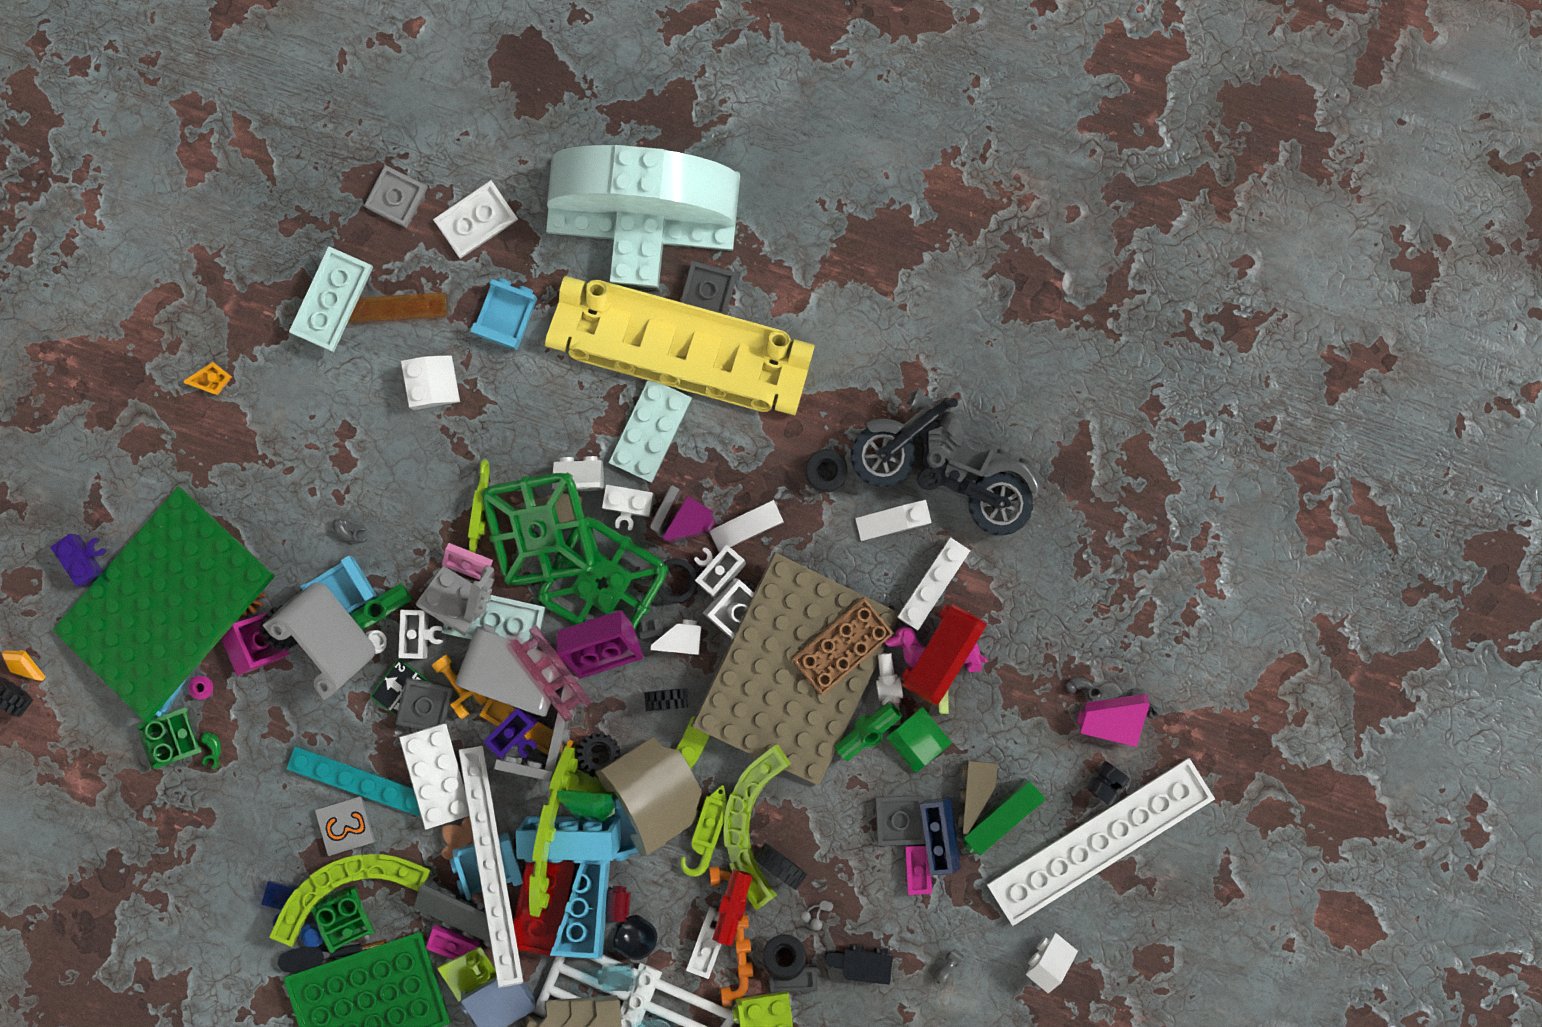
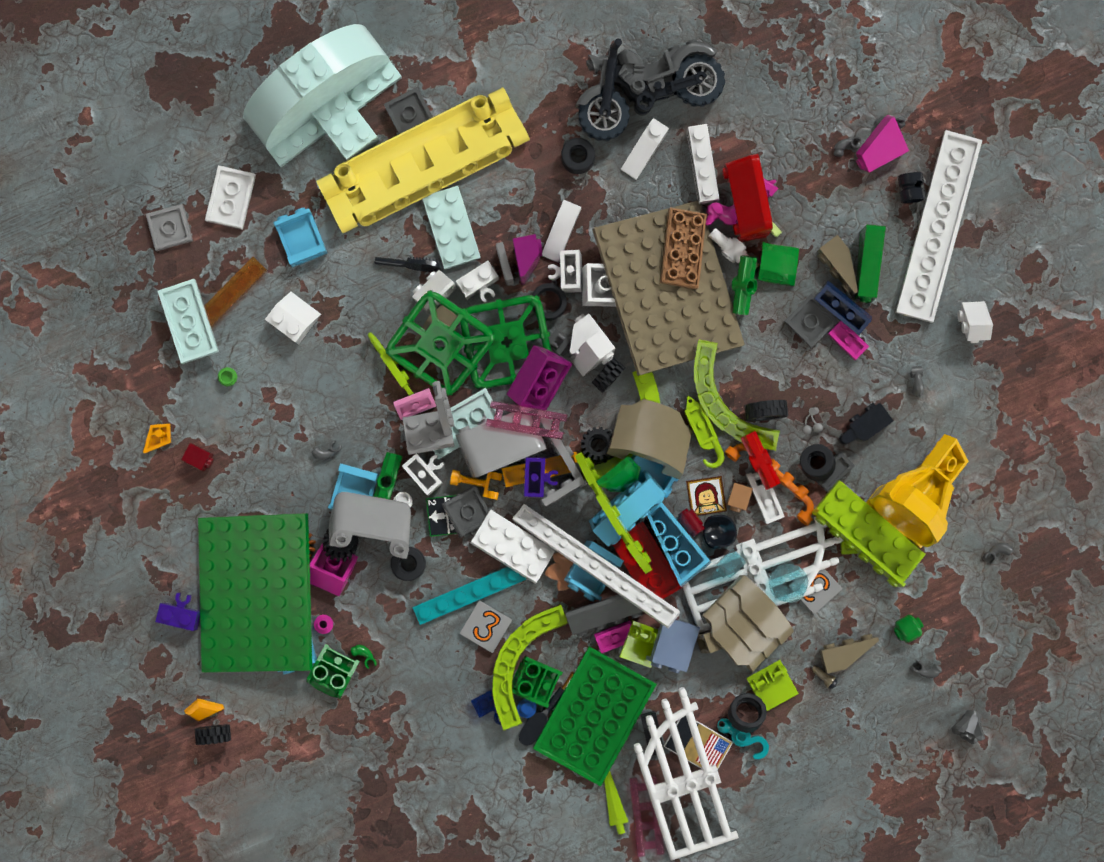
camera: 45 degrees left, 0 degrees up
none -> dark red brick [181,443,214,471]
none -> bright green plate [218,367,237,387]
none -> black piece [375,257,441,272]
none -> black tyre [390,547,426,581]
none -> white wedge [569,330,615,376]
none -> sticker [686,476,727,516]
none -> medium nougat brick [726,483,753,513]

